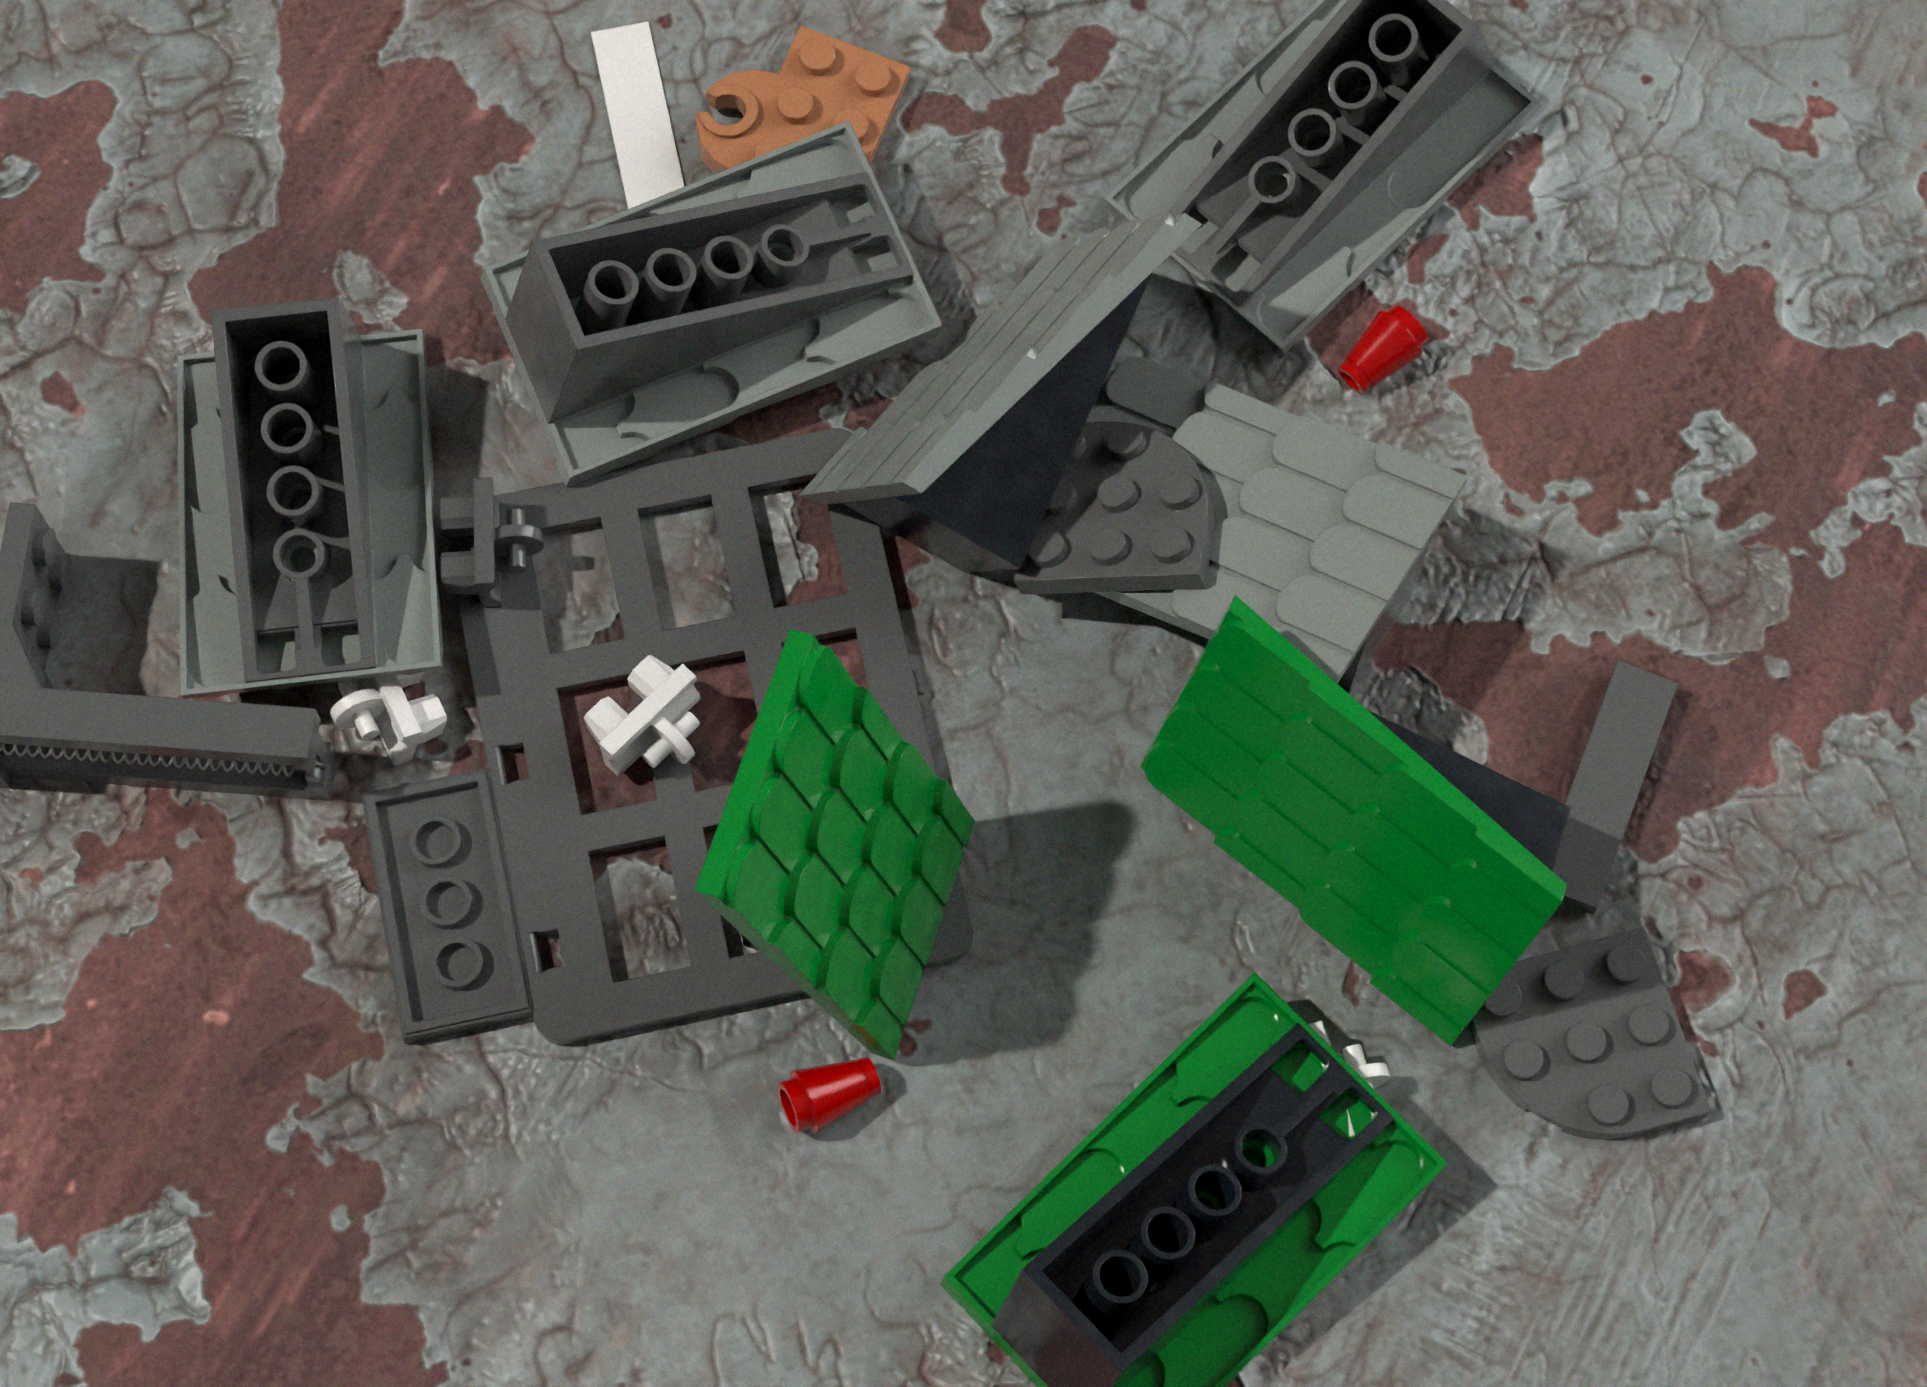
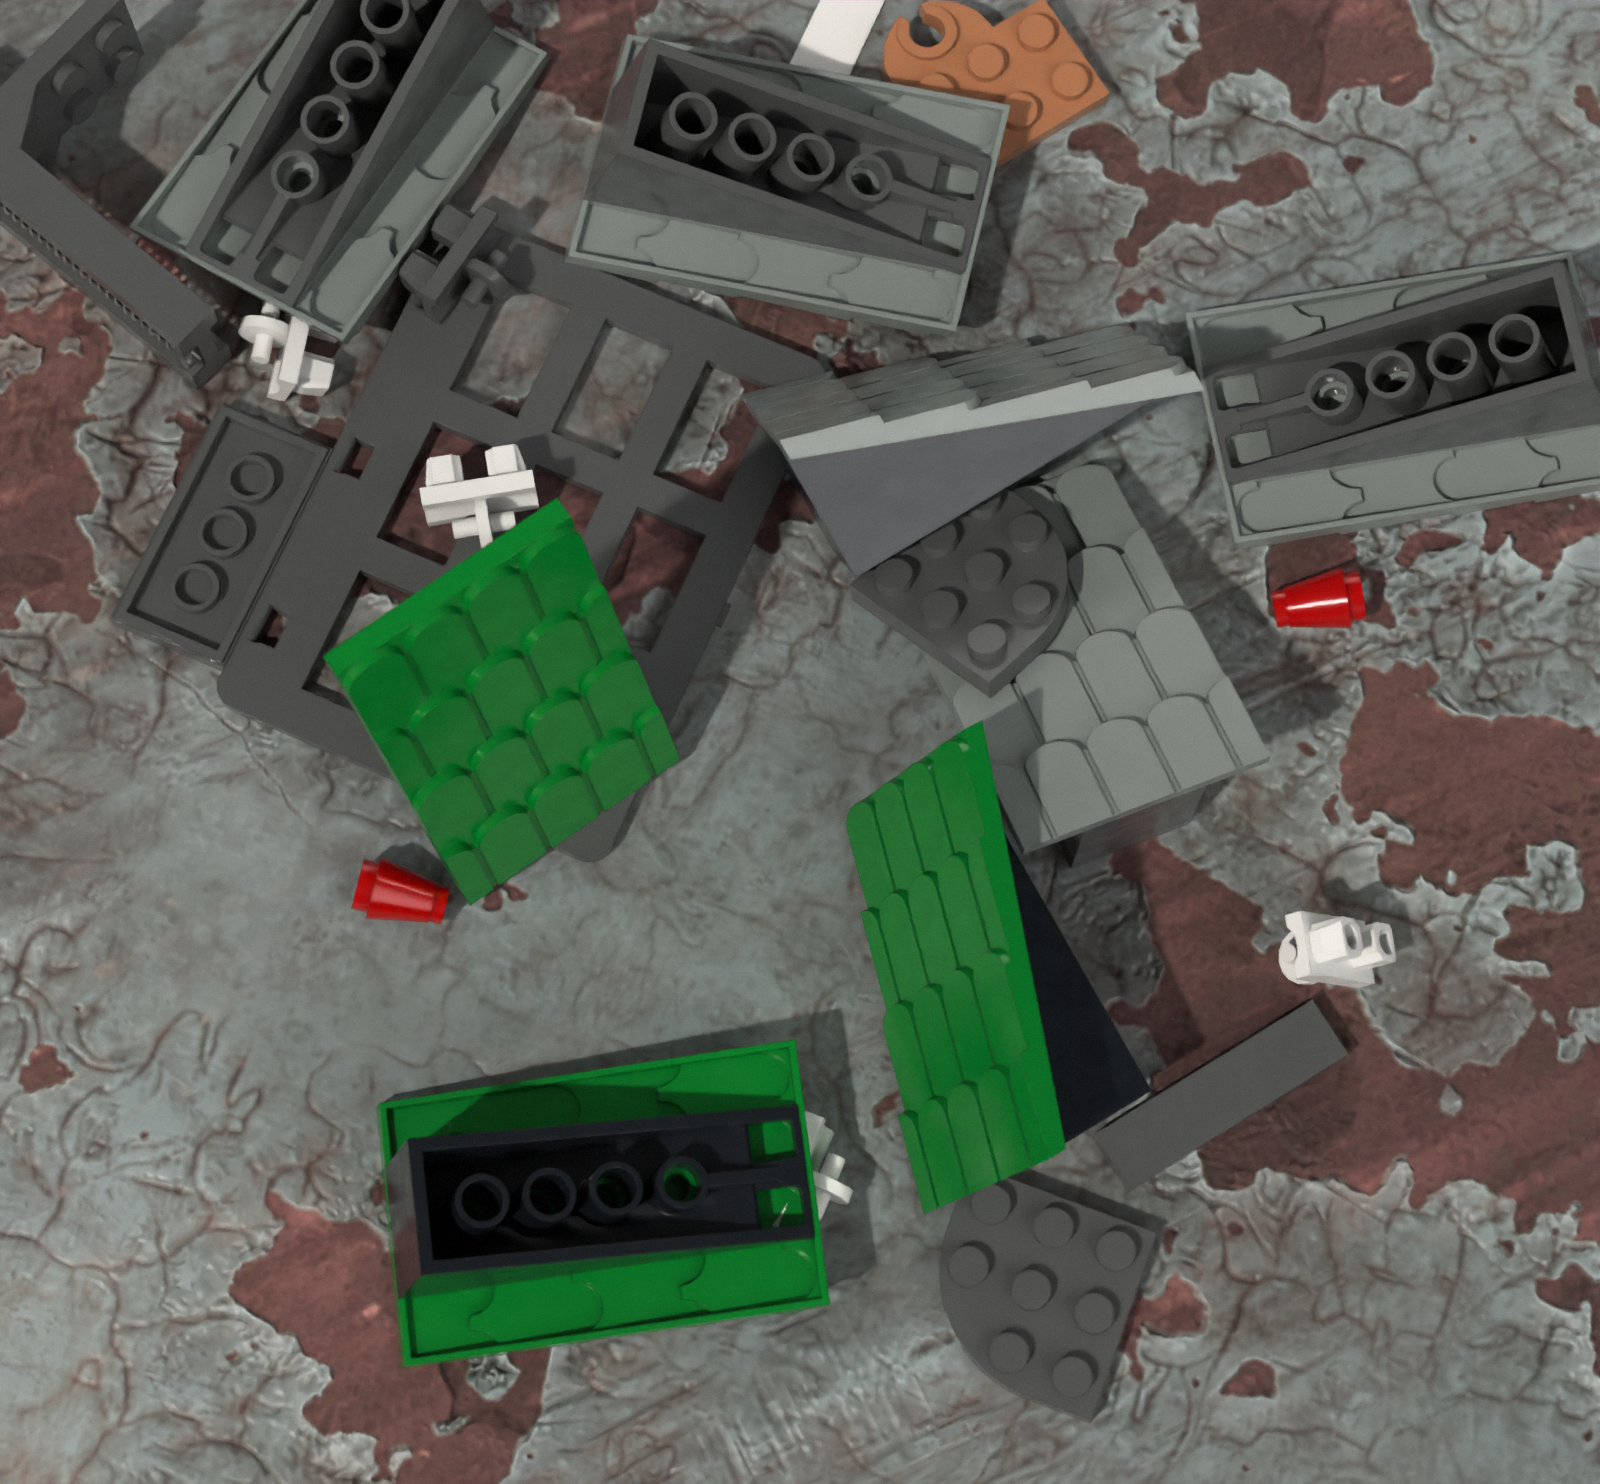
camera: 35 degrees right, 5 degrees up
none -> white hips [1279,911,1396,988]

